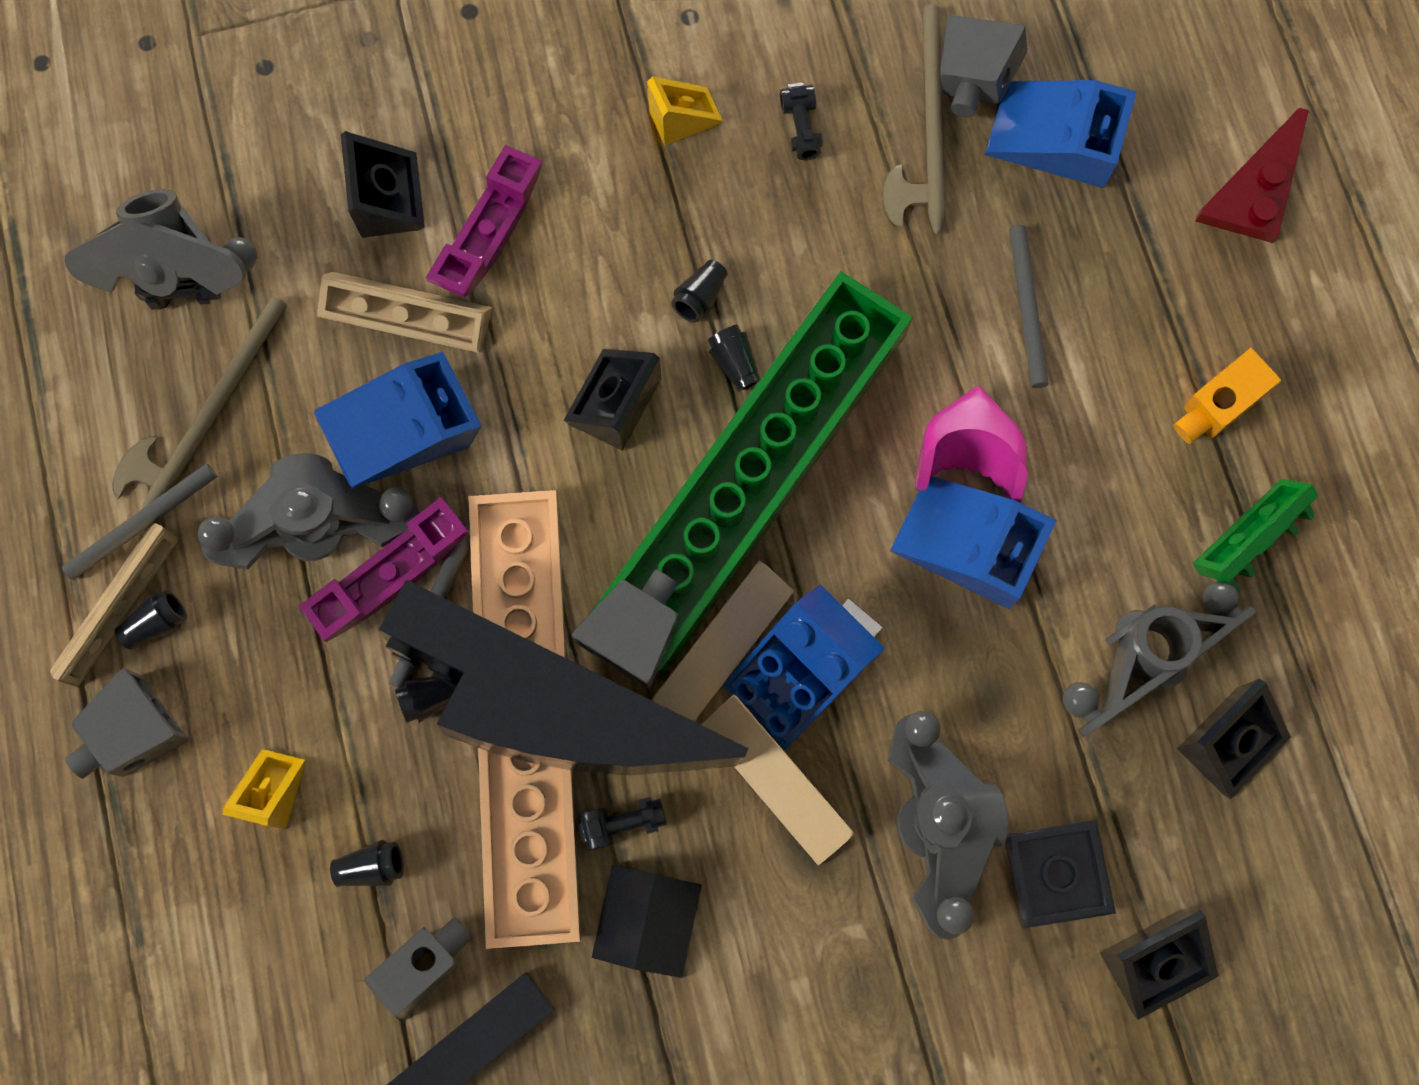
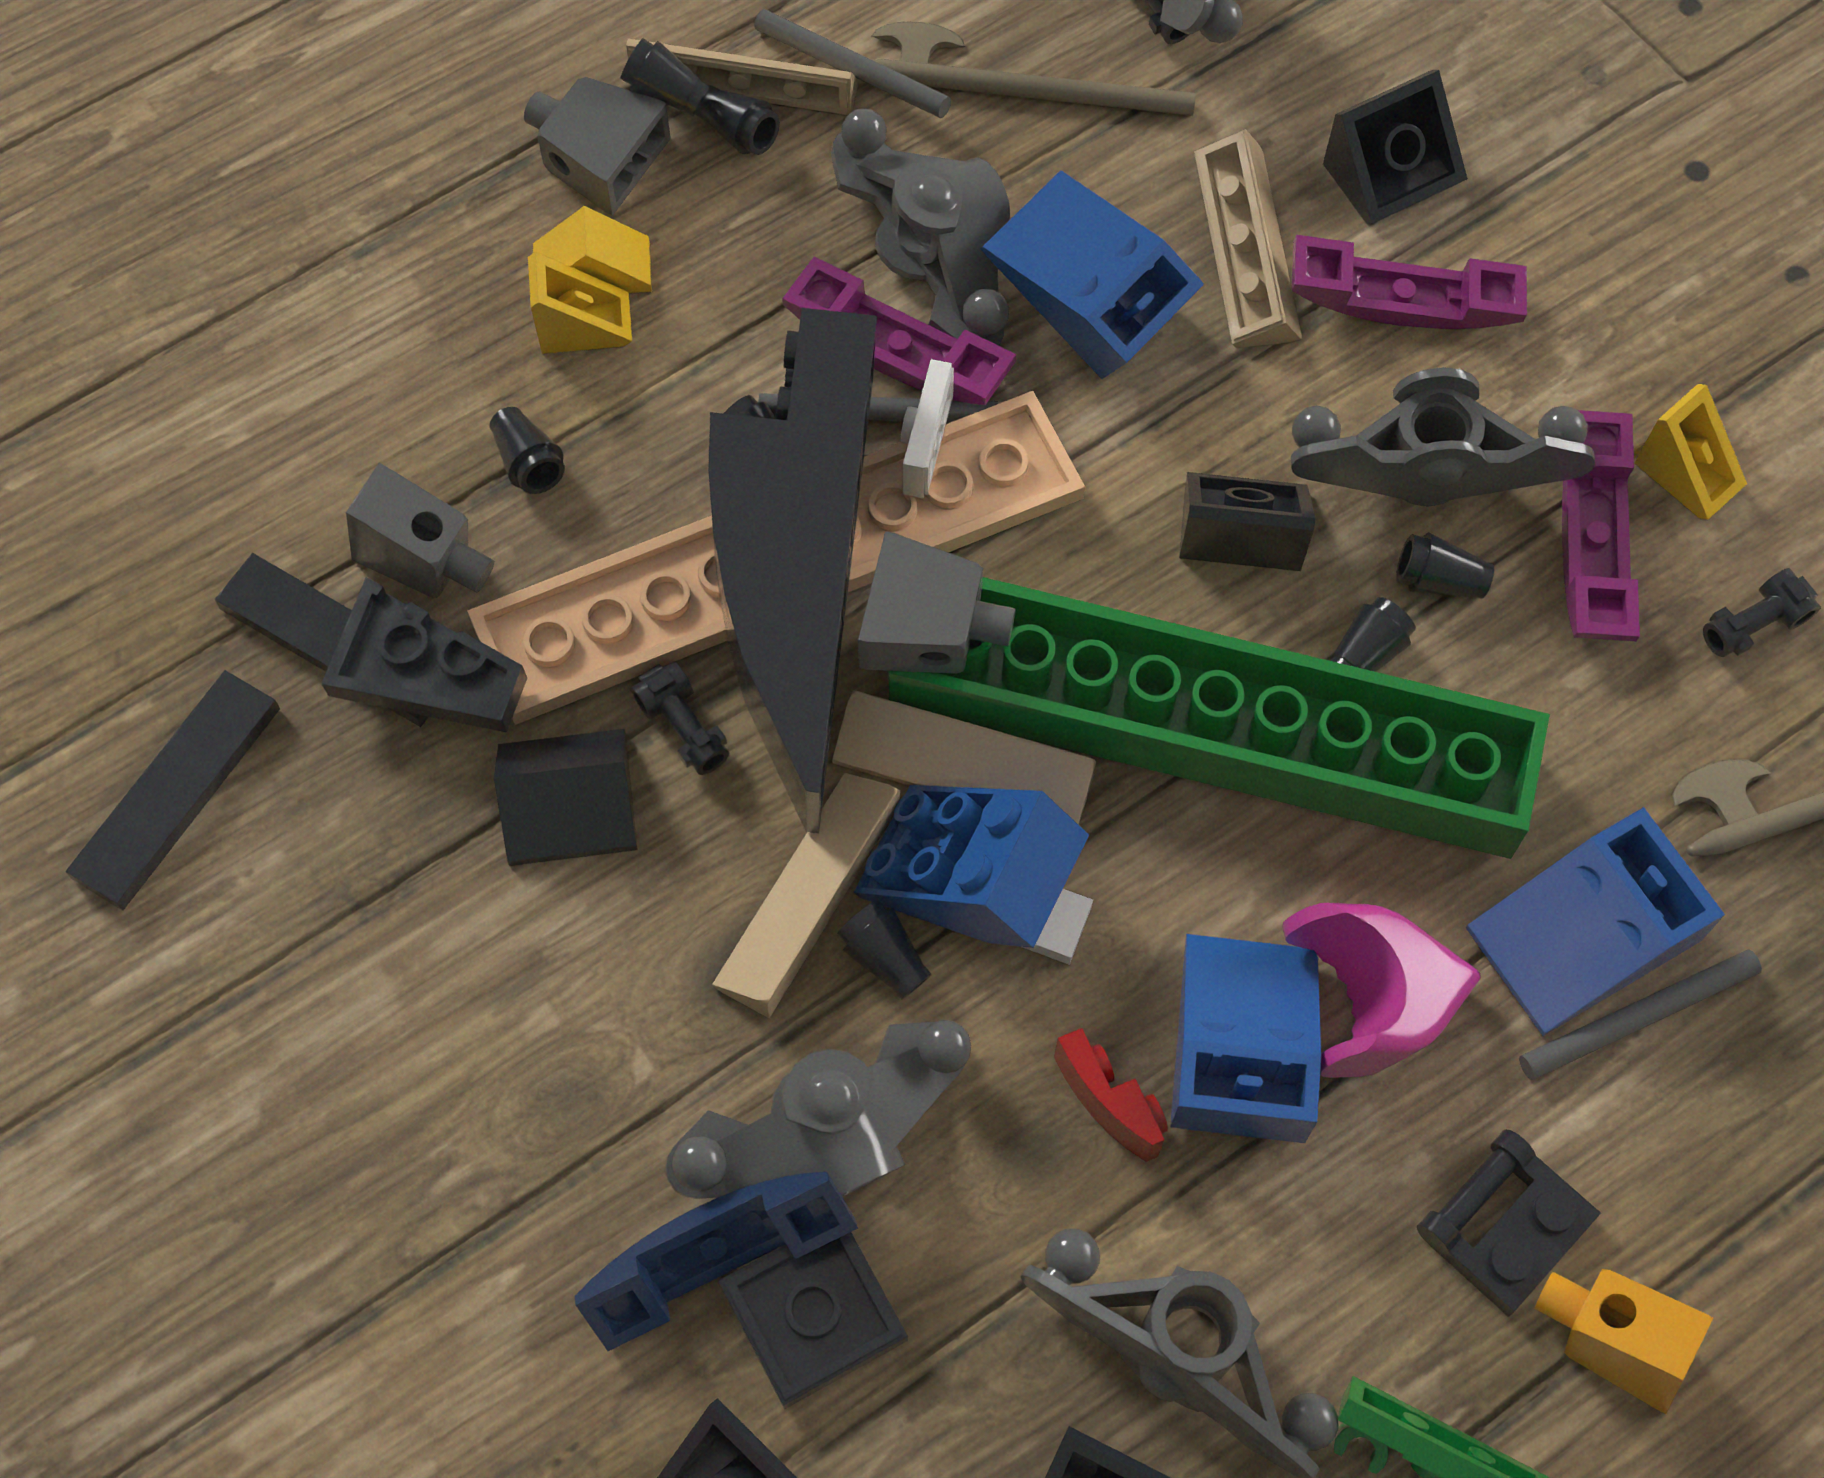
camera: 70 degrees right, 10 degrees down
none -> black wing [321,577,527,733]
none -> yellow slope [533,206,652,293]
none -> dark blue slope [574,1172,858,1351]
none -> black cone [620,38,710,116]
none -> black cone [837,899,932,1000]
none -> white plate [901,359,954,499]
none -> red slope [1054,1028,1168,1162]
none -> dark grey piece [1291,367,1596,507]
none -> black plate [1417,1129,1601,1317]
none -> blue slope [1466,807,1725,1036]
none -> magenta slope [1562,410,1640,642]

